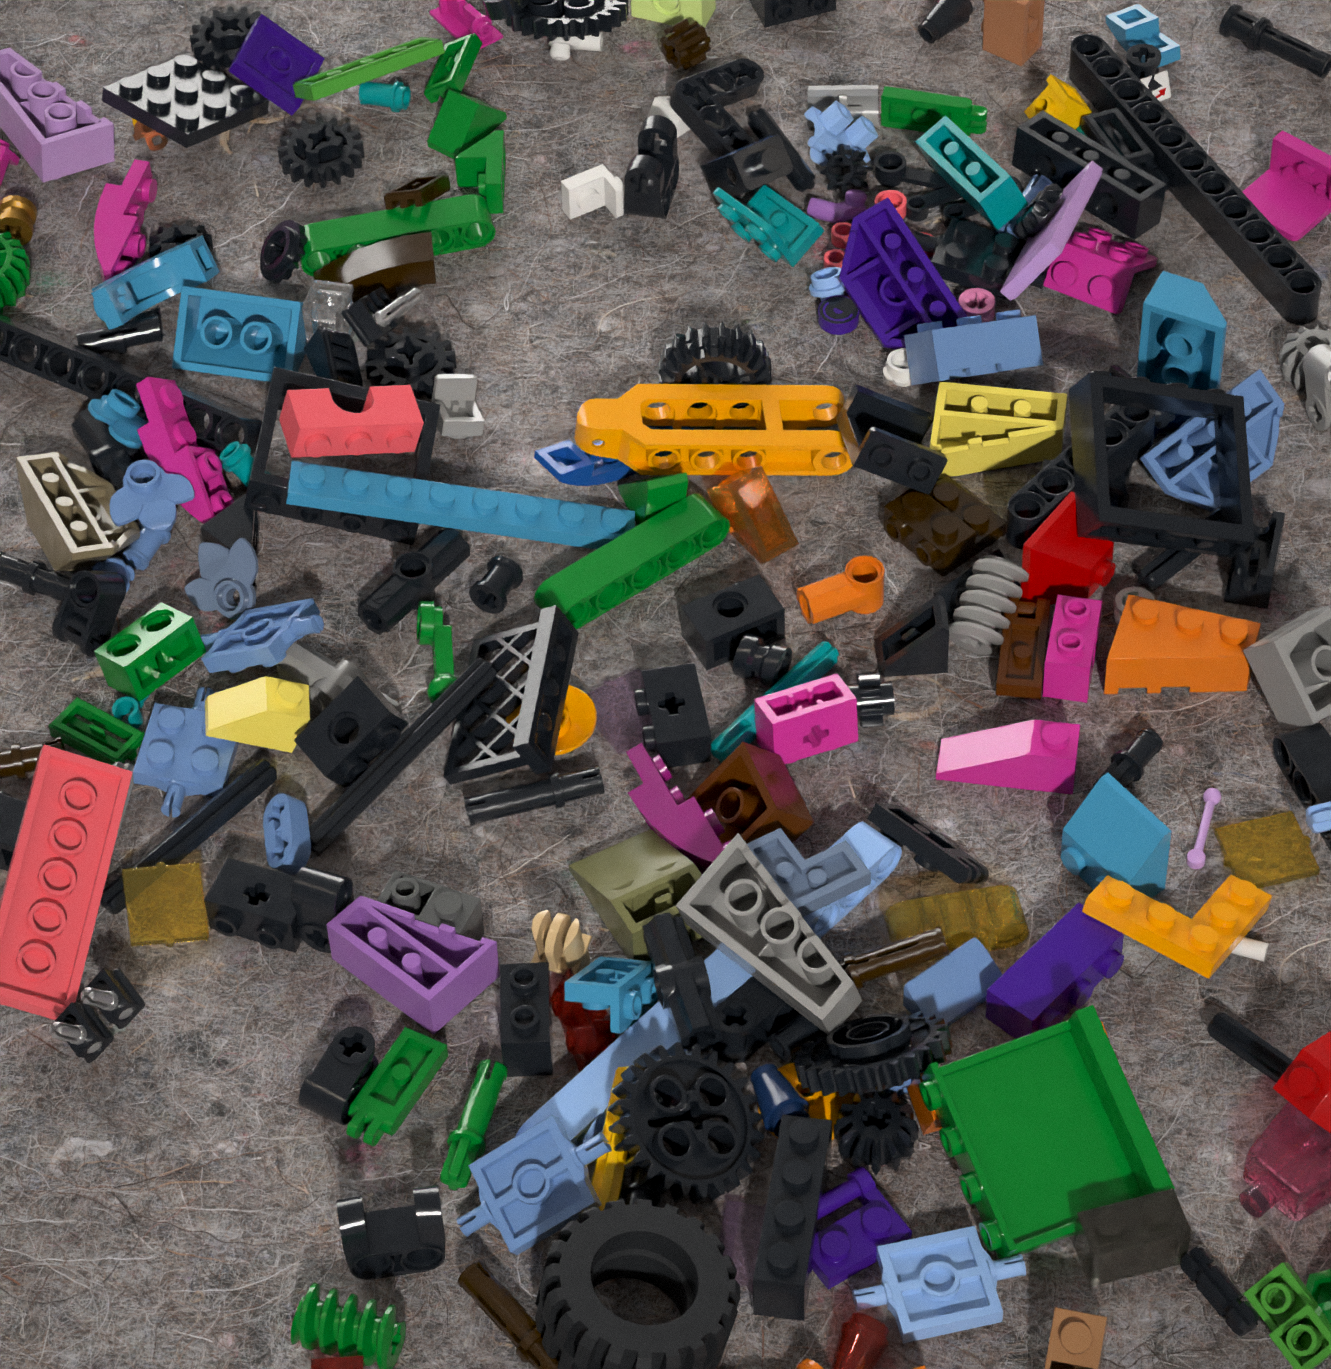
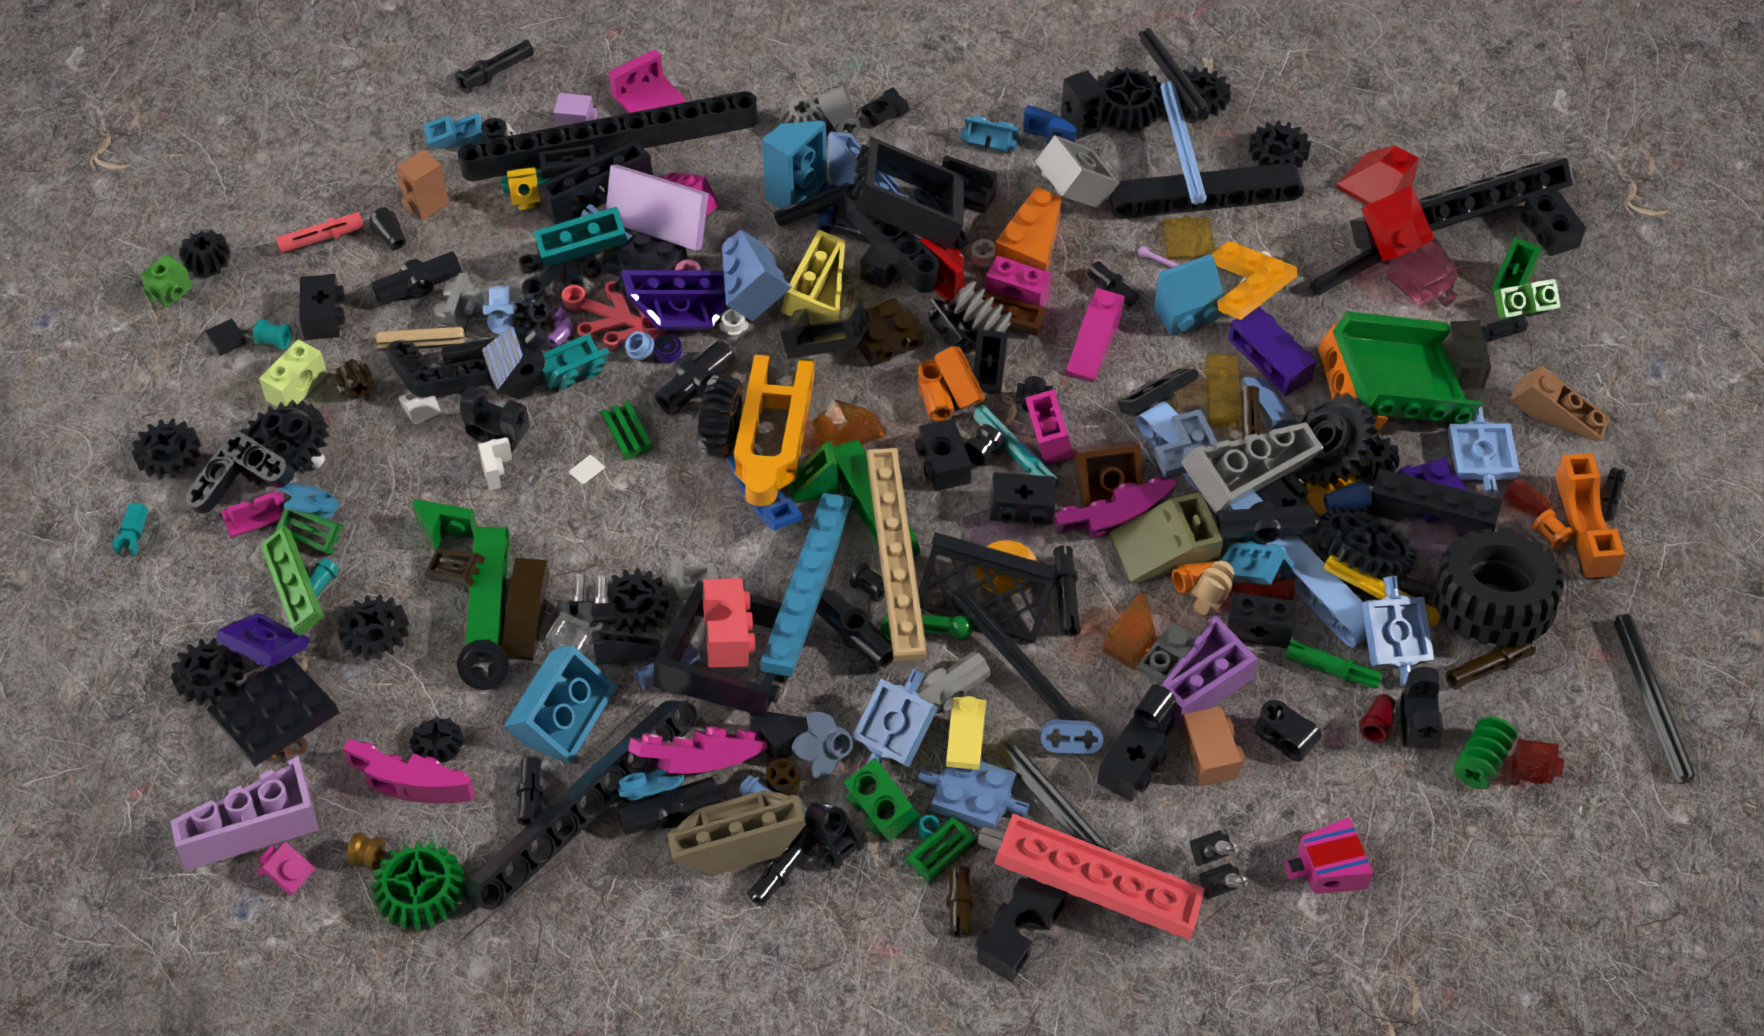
camera: 80 degrees left, 5 degrees up
dark azure arch [91,235,220,330] -> none
medium blue plate [109,460,195,533] -> none
clear yellow piece [122,862,209,947] -> none
teal pin [220,441,270,488] -> none
black brick [294,676,409,788] -> none
green hinge [346,1027,448,1147] -> none
green slope [427,90,507,160] -> none
green hinge [881,86,988,137] -> none
black gear [1013,183,1064,240] -> none
none -> dark azure plate [279,483,340,518]
none -> black piece [371,251,462,306]
none -> tan axle [376,327,465,349]
none -> lavender brick [553,93,597,127]
none -> white sticker [569,455,605,484]
none -> green tile [601,400,653,460]
none -> black piece [655,341,735,415]
none -> dark brown wheel [766,758,800,796]
none -> tan tile [866,448,927,662]
none -> orange slope [934,346,986,408]
none -> clear orange slope [1103,591,1155,671]
none -> orange cone [1172,561,1216,594]
none -> nougat brick [1180,706,1244,786]
none -> dark pink torso [1285,817,1373,894]
none -> dark red cone [1359,694,1395,742]

